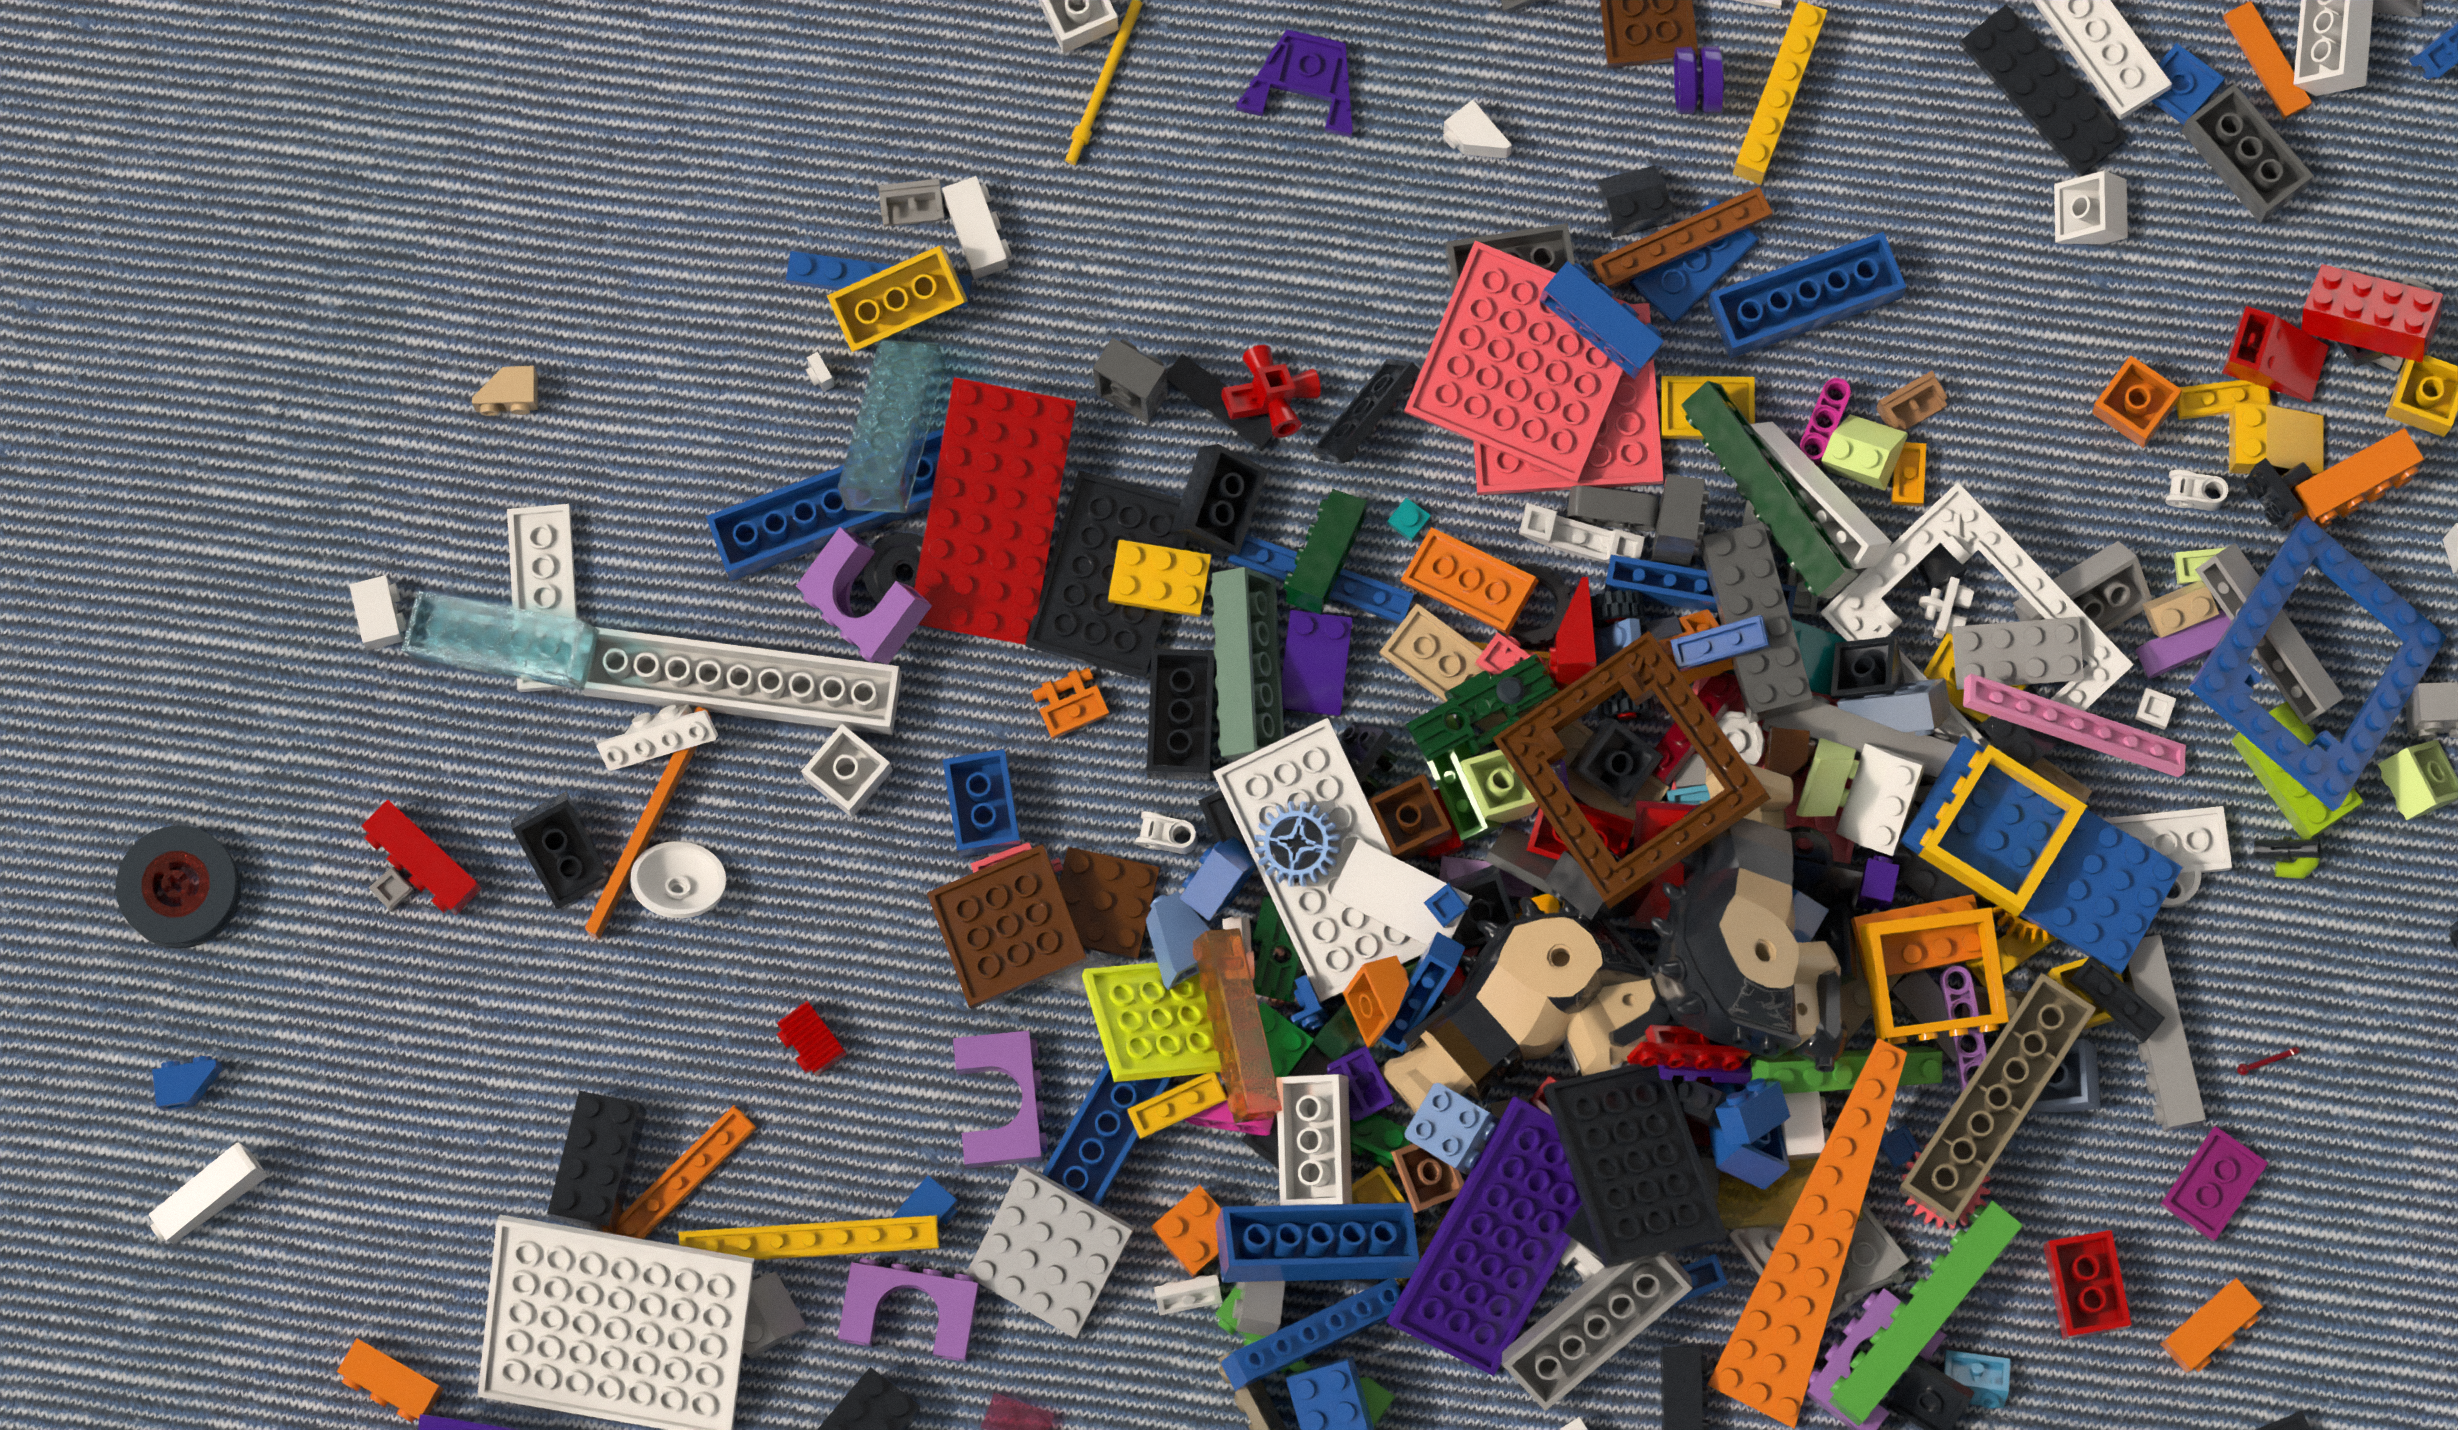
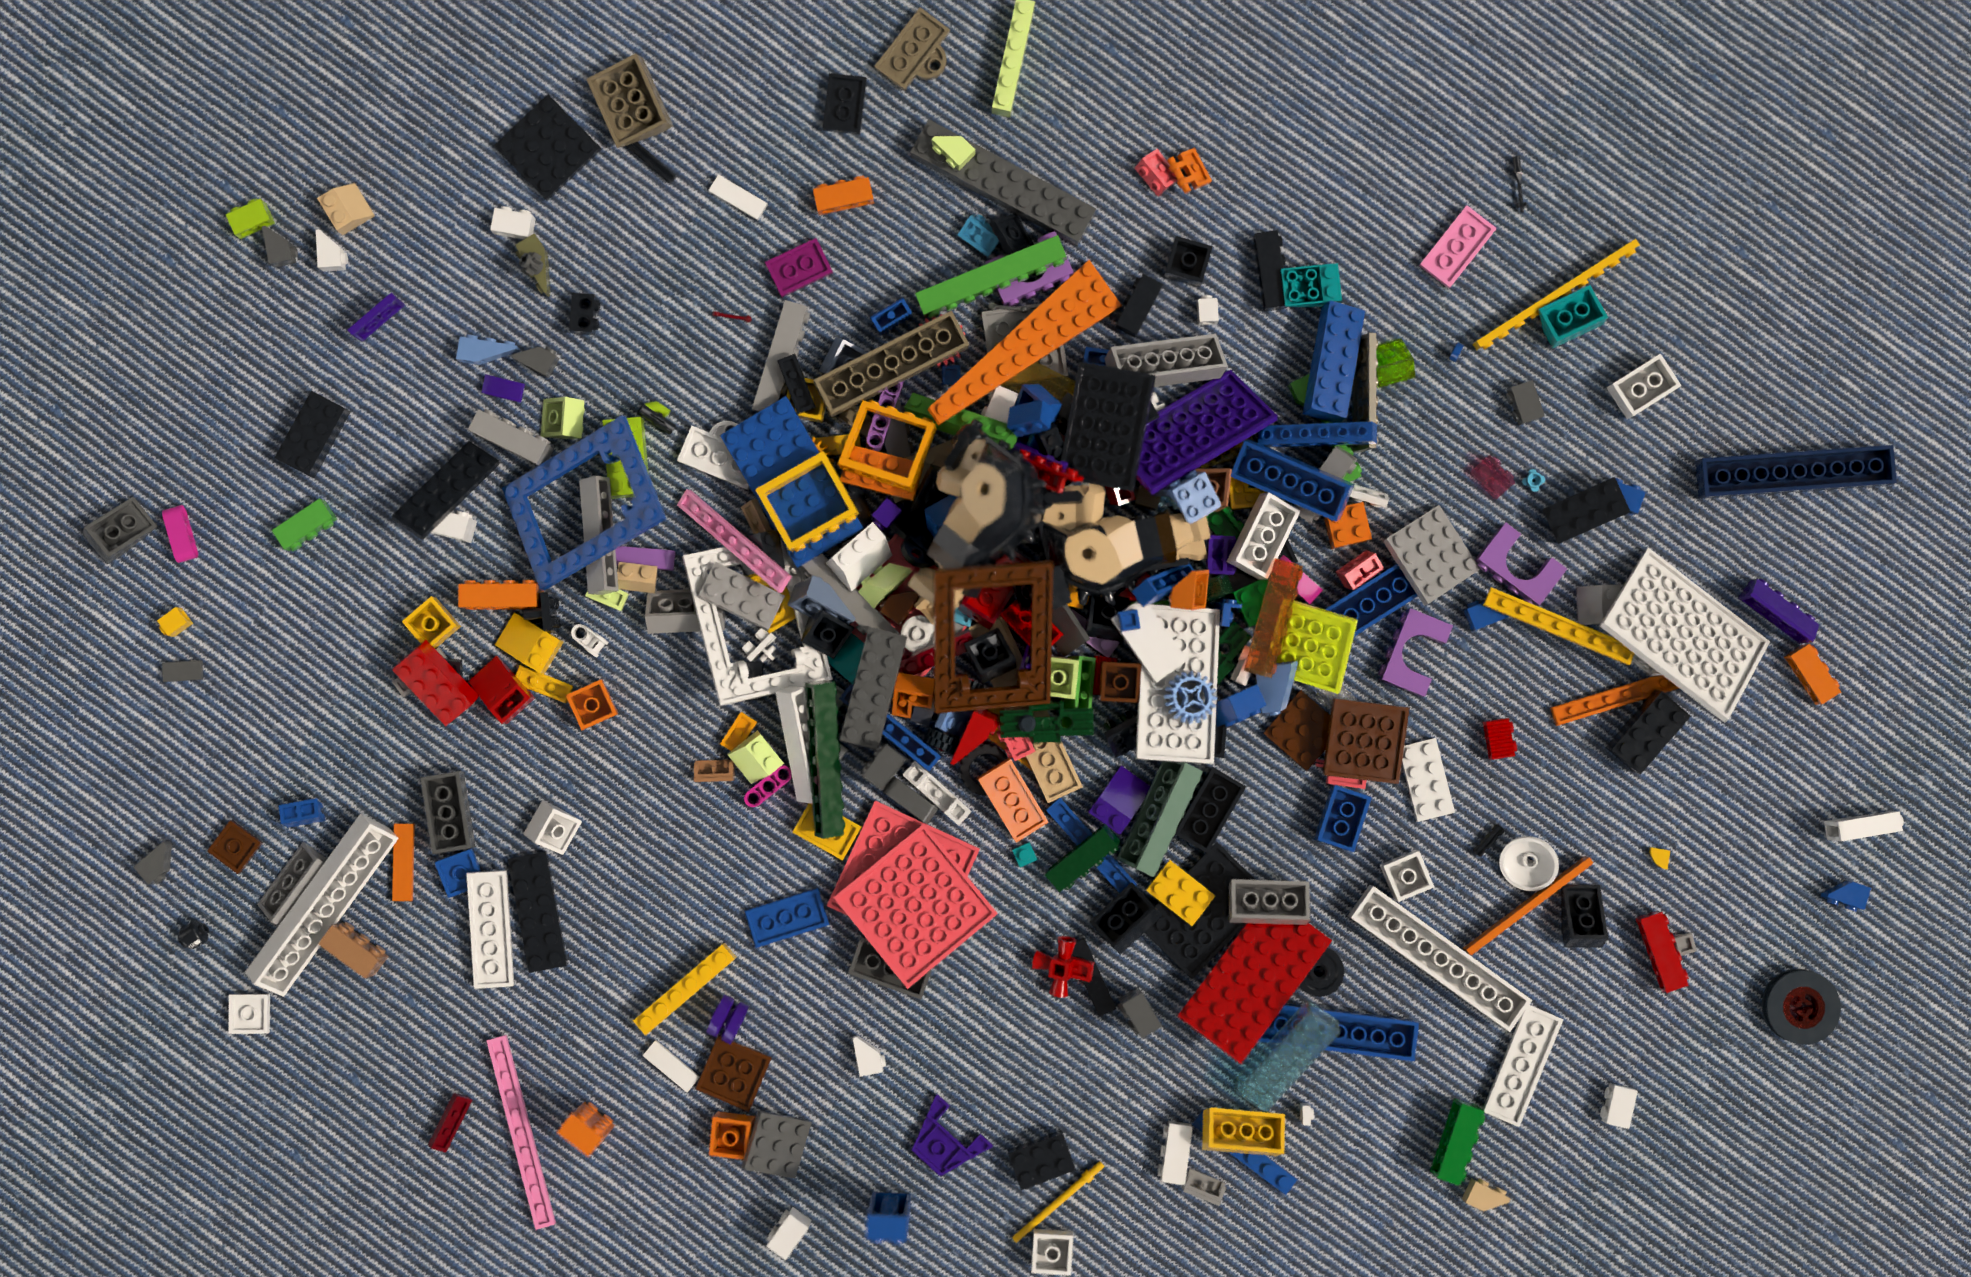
camera: 160 degrees left, 10 degrees up
clear light blue brick [401,591,600,691] -> none
white bracket [597,704,718,771] -> none
medium lavender arch [796,527,932,665] -> none
orange plate [1031,667,1109,740] -> none
yellow tile [1127,1072,1228,1139] -> none
white piece [1135,812,1198,854] -> none
black plate [1311,359,1420,464] -> none
blue brick [1539,261,1664,380] -> none
dark orange plate [1592,187,1773,289] -> none
black slope [1596,165,1674,238] -> none
tile [1670,615,1770,672] -> none
blue brick [1708,232,1906,359] -> none
red brick [2043,1230,2132,1340] -> none
white plate [2135,688,2176,730] -> none
none -> white tile [709,174,768,221]
none -> blue brick [870,298,912,336]
none -> black brick [1008,1130,1076,1191]
none -> light grey brick [1229,879,1310,925]
none -> coral brick [1336,550,1384,591]
none -> white plate [1402,738,1455,822]
none -> green brick [1430,1098,1485,1186]
none -> black axle [1473,824,1505,857]
none -> yellow tile [1649,847,1670,870]

